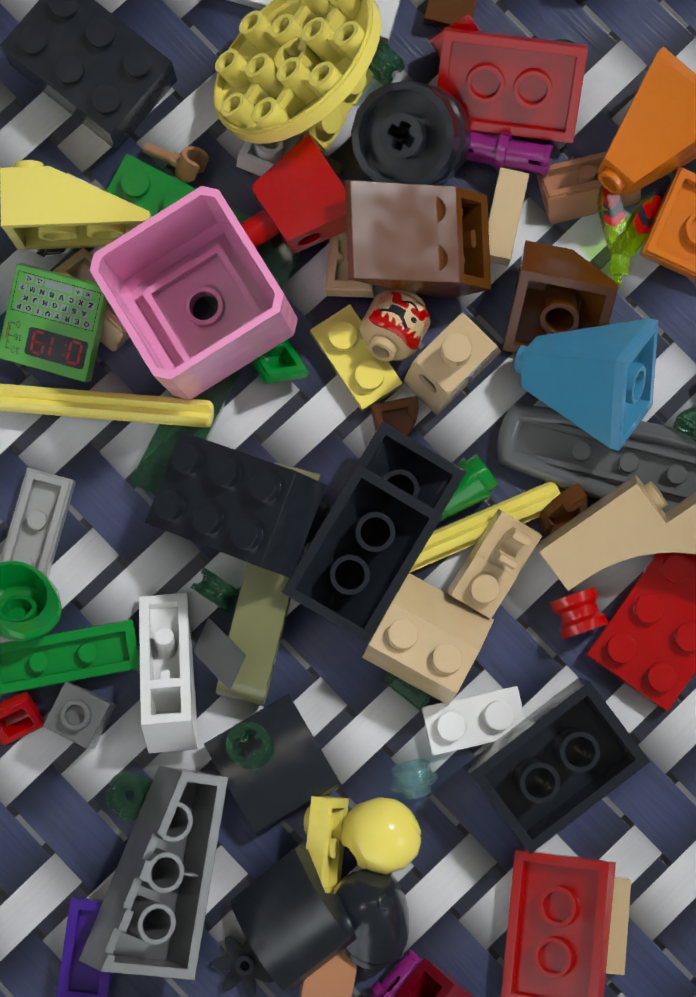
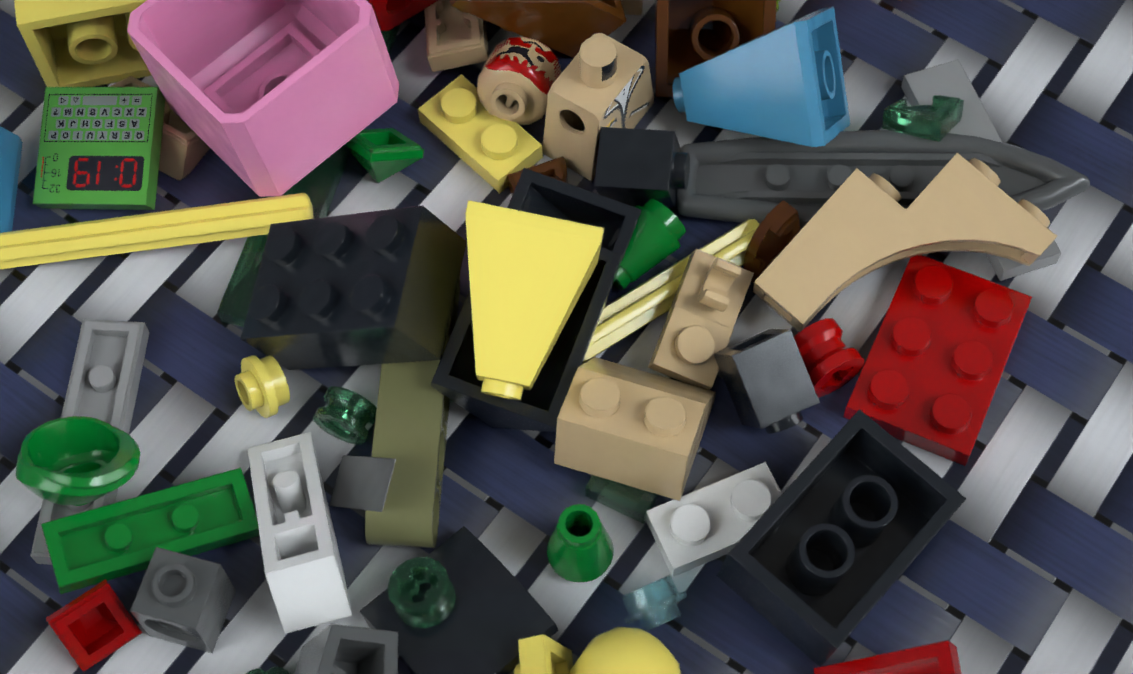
camera: 10 degrees left, 20 degrees down
none -> light yellow plate [235,355,290,418]
none -> light yellow slope [465,200,604,400]
none -> green cone [547,504,614,583]
none -> black brick [594,127,690,209]
none -> black brick [714,329,820,434]

